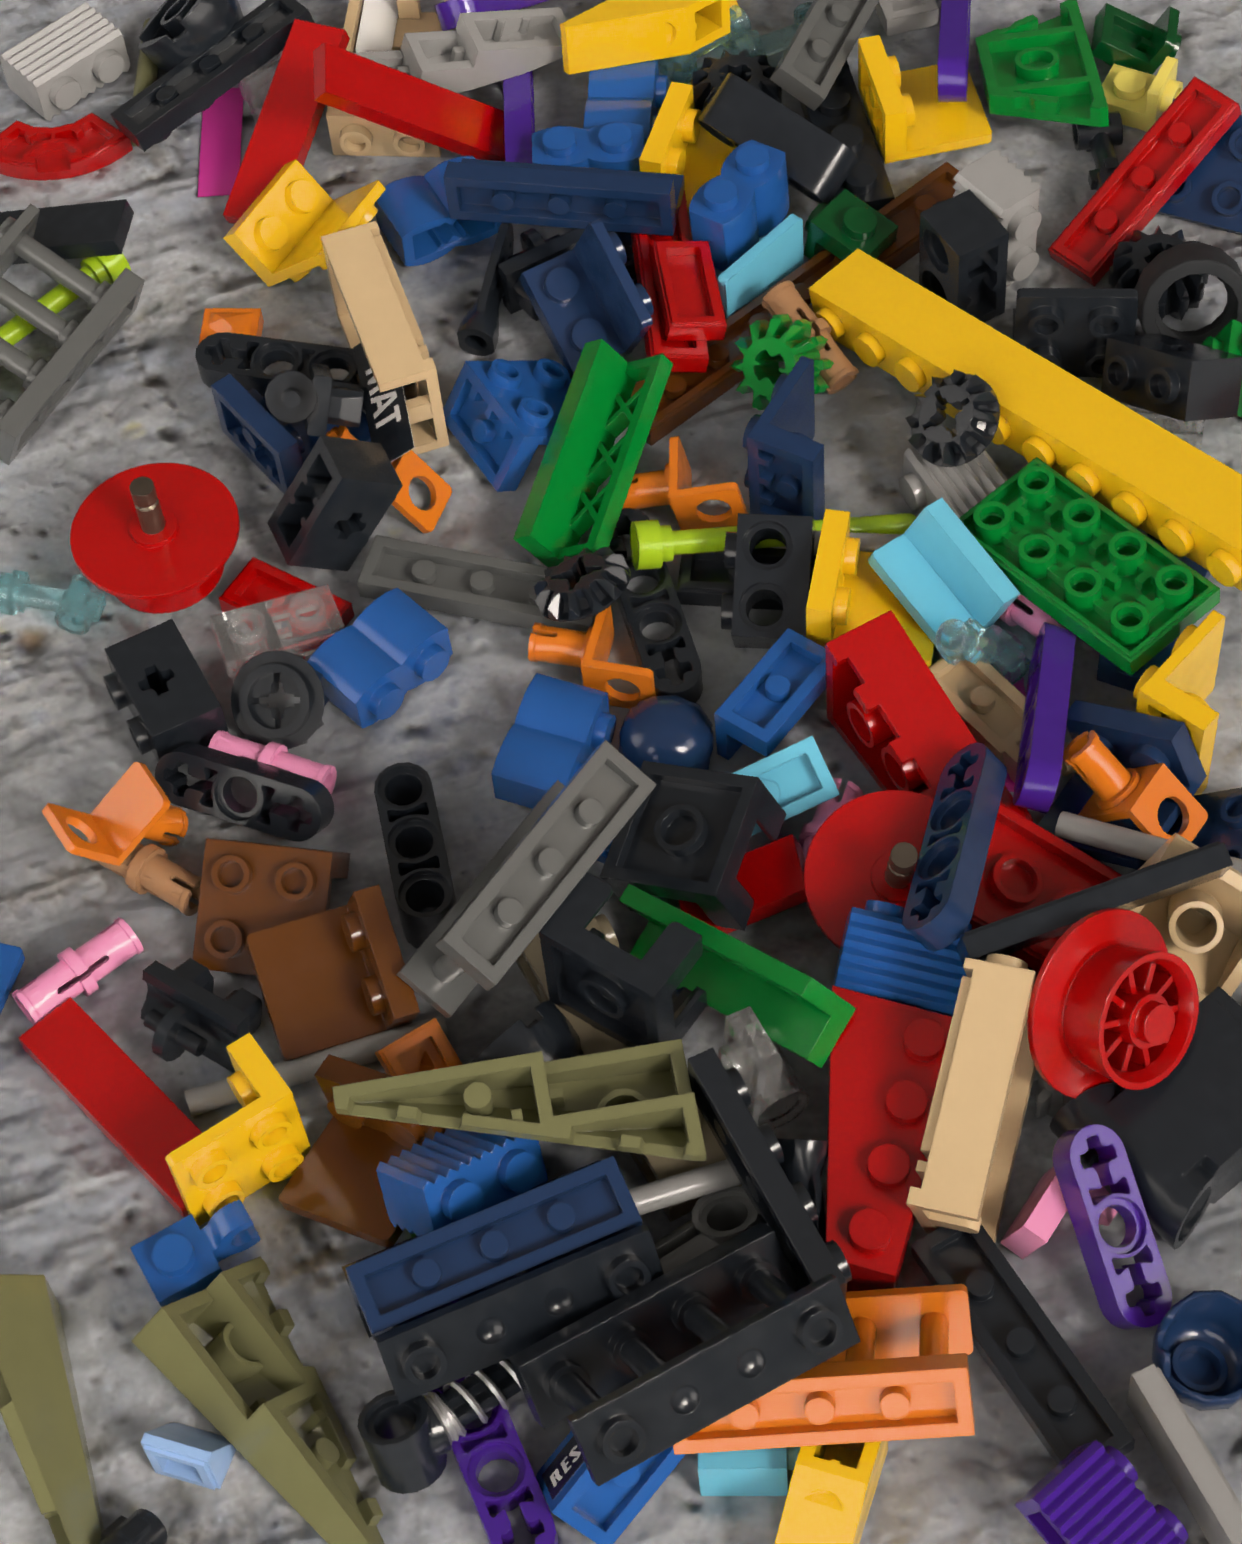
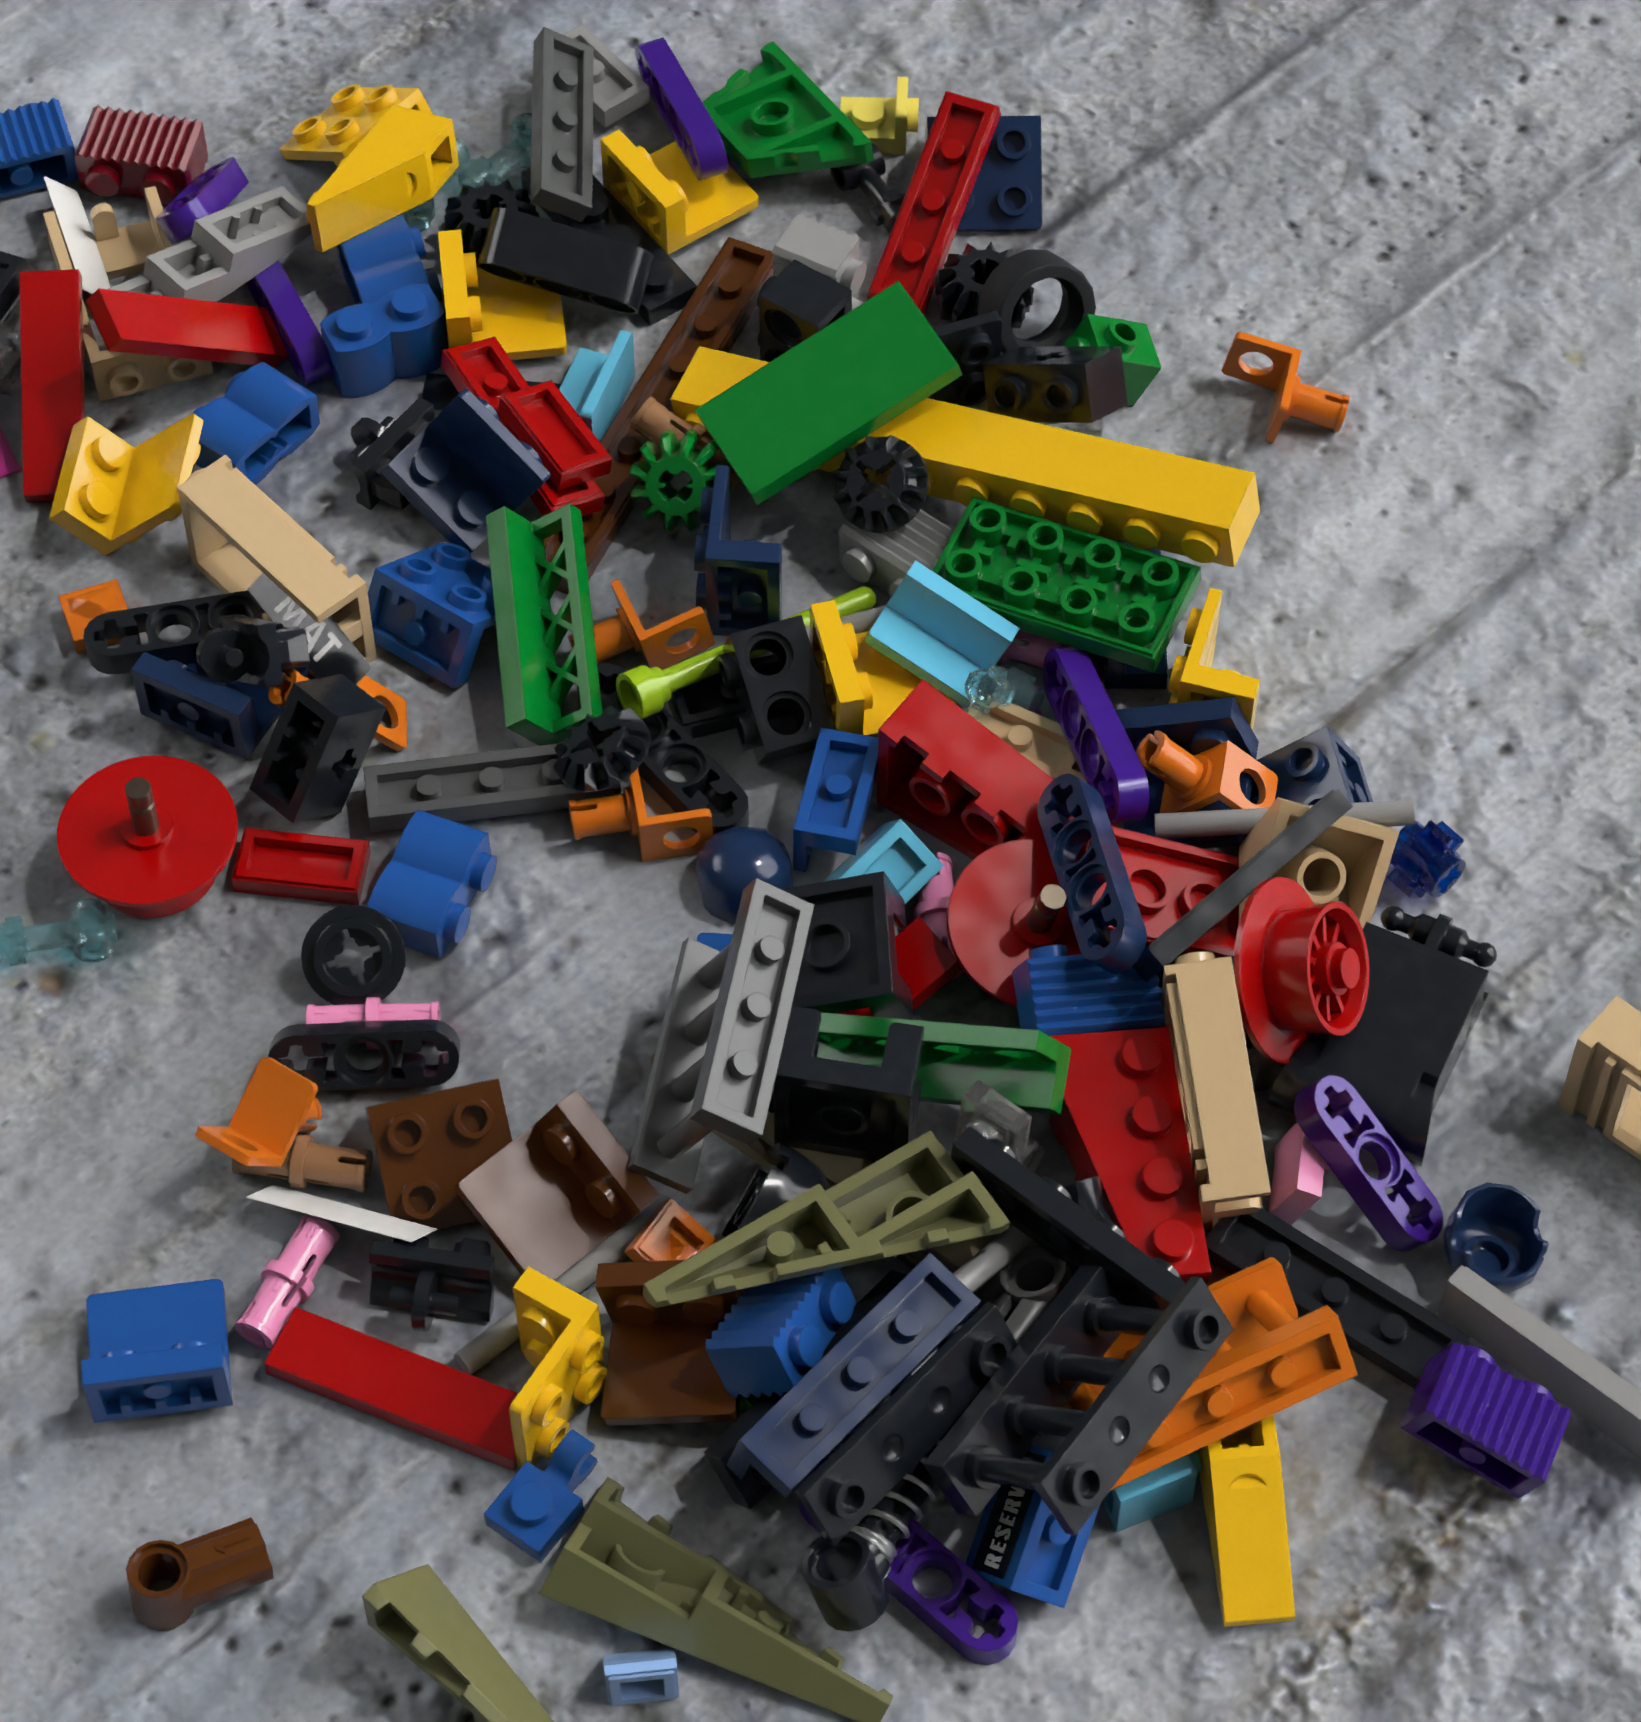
camera: 30 degrees left, 0 degrees up
black brick [103,619,229,762] -> none
clear plate [210,584,345,683] -> none
black beam [374,762,456,949] -> none
dark blue fence [443,158,685,236] -> none
black piece [457,223,514,356] -> none
blue brick [491,673,617,809] -> none
blue brick [689,139,790,272] -> none
dark green bracket [804,189,899,261] -> none
dark green bracket [1091,3,1182,75] -> none
none -> white sticker [246,1185,437,1242]
none -> green tile [695,281,963,505]

